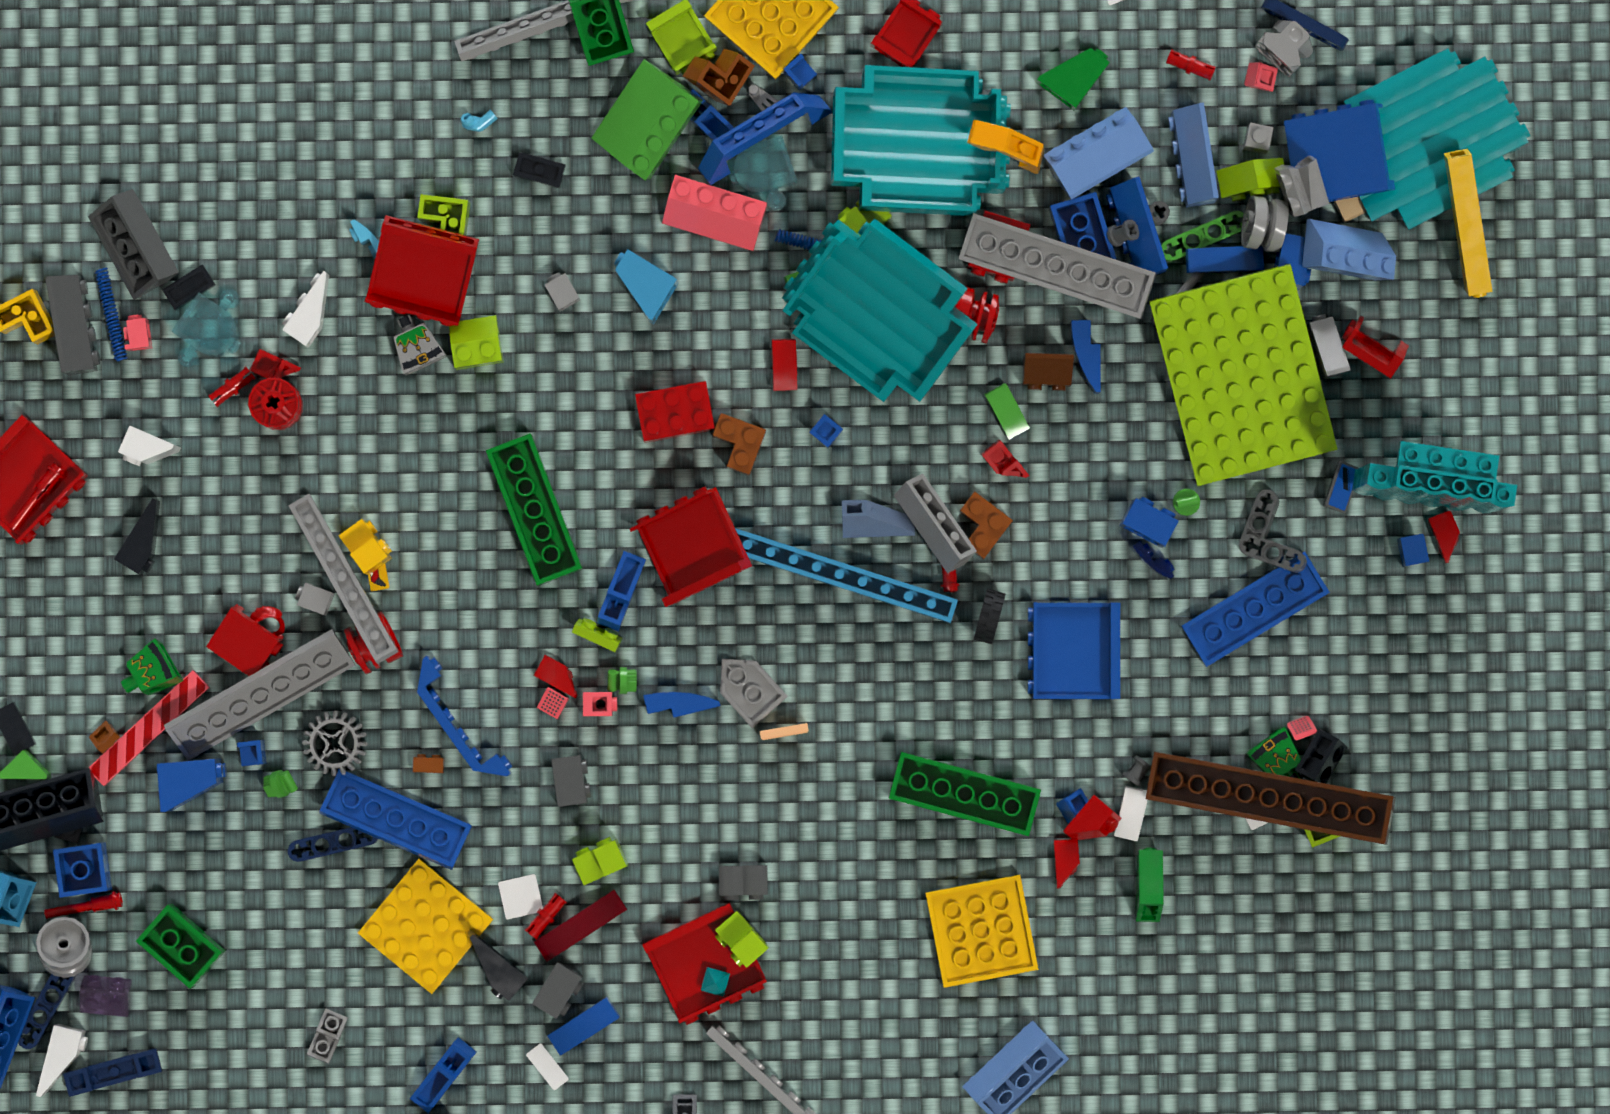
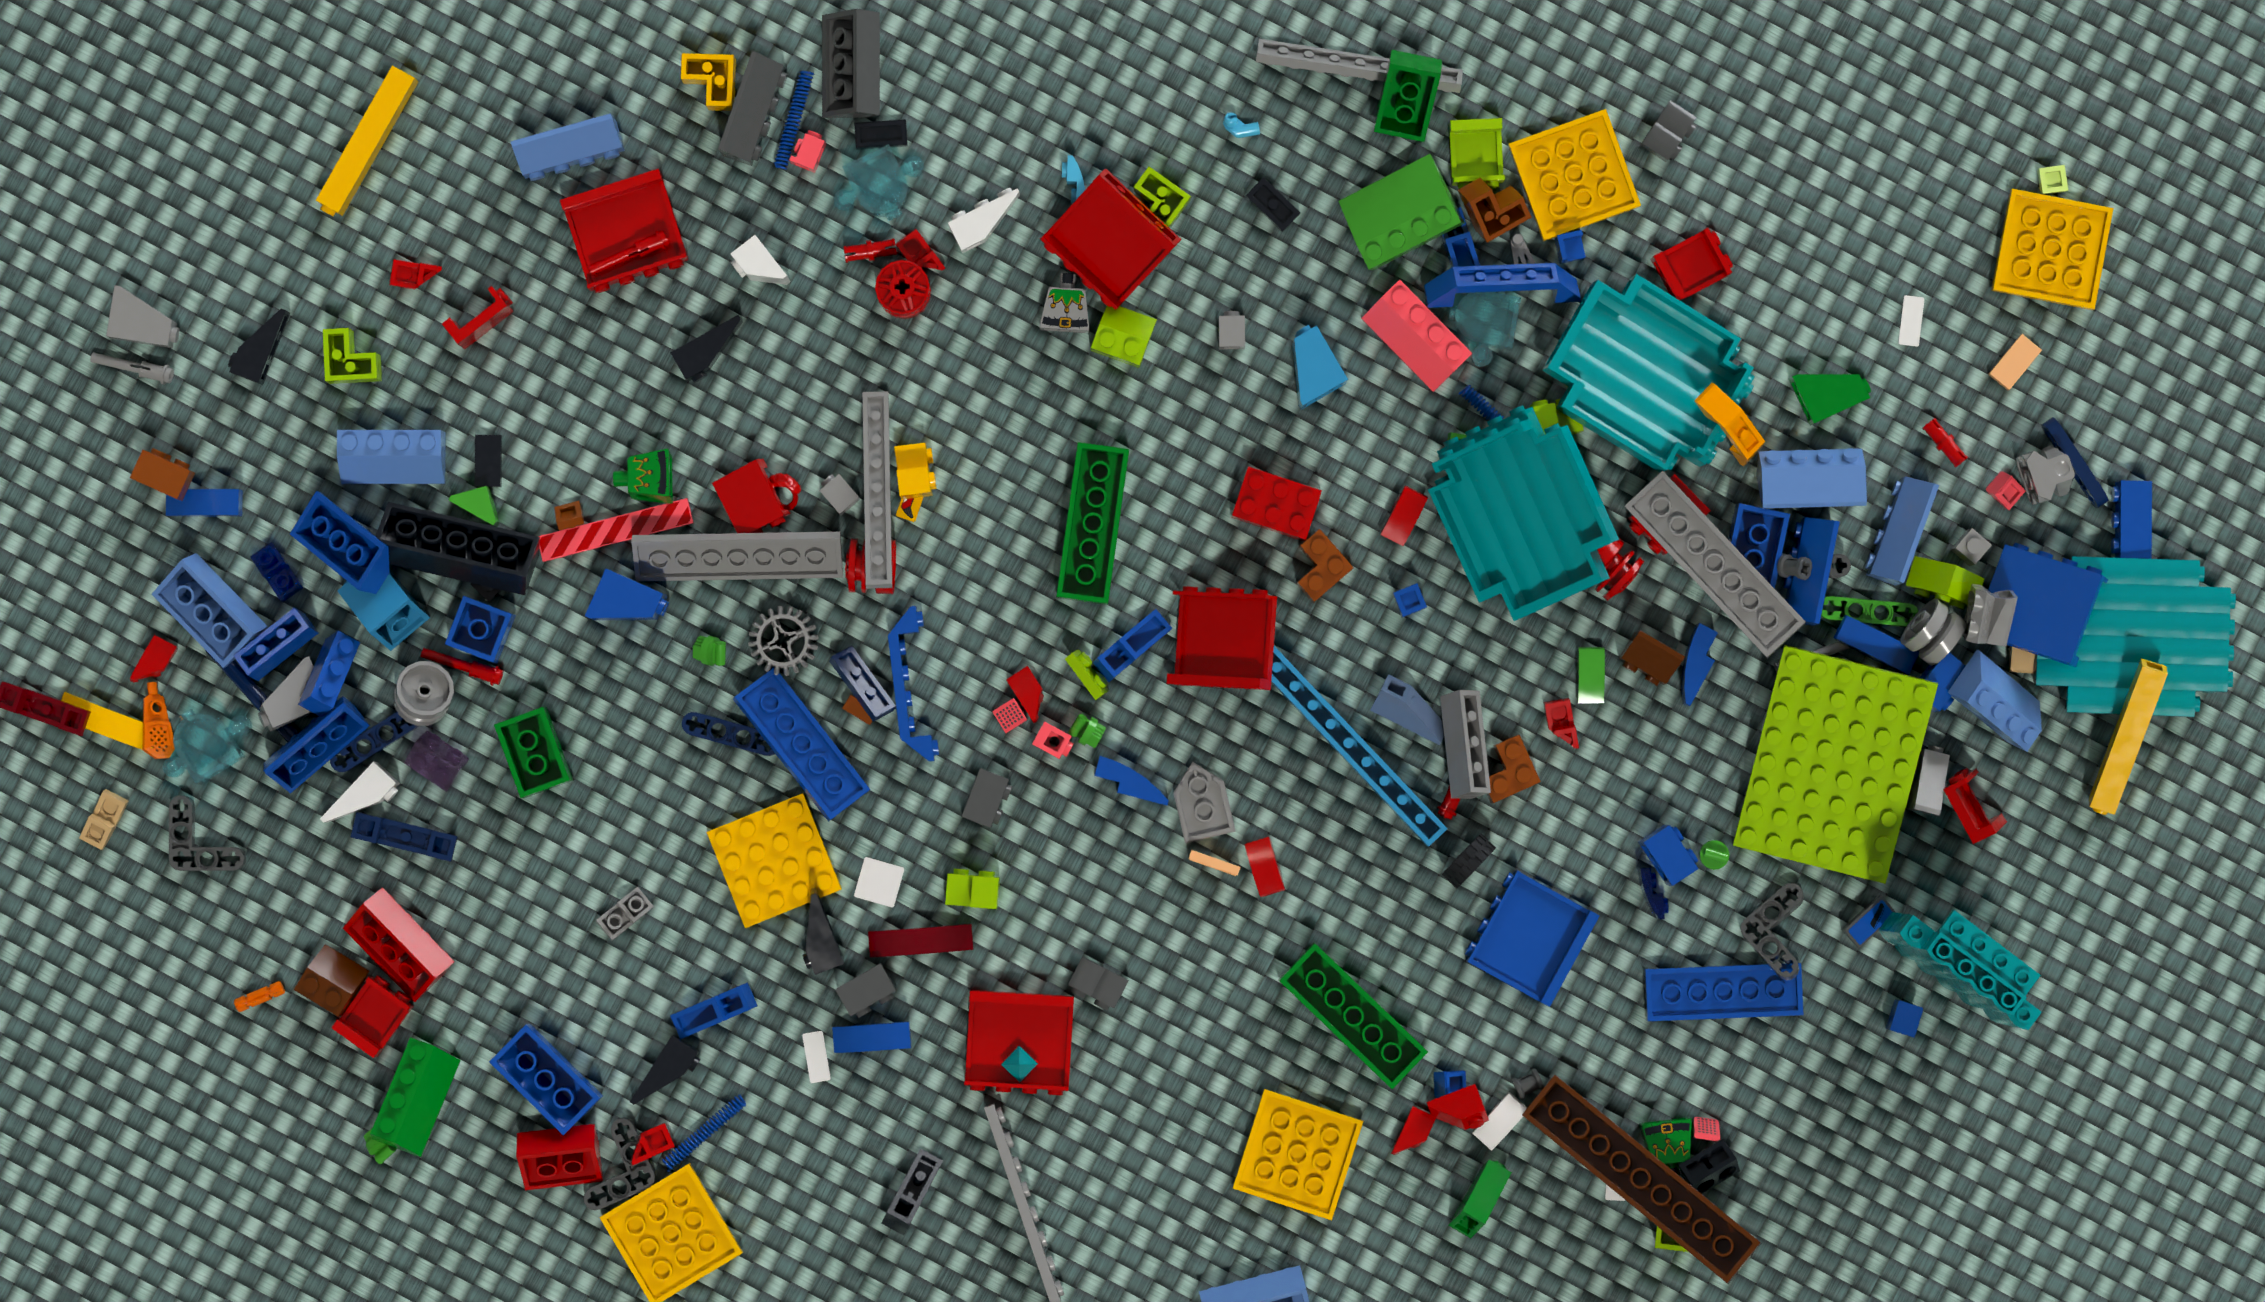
camera: 20 degrees right, 0 degrees up
blue panel [237,740,267,766] -> none
red pin [525,893,567,940] -> none
lime brick [715,910,769,968] -> none
red slope [1428,510,1460,564] -> none
none -> dark blue plate [829,646,896,722]
none -> red slope [1244,837,1285,897]
none -> blue brick [2111,480,2152,559]

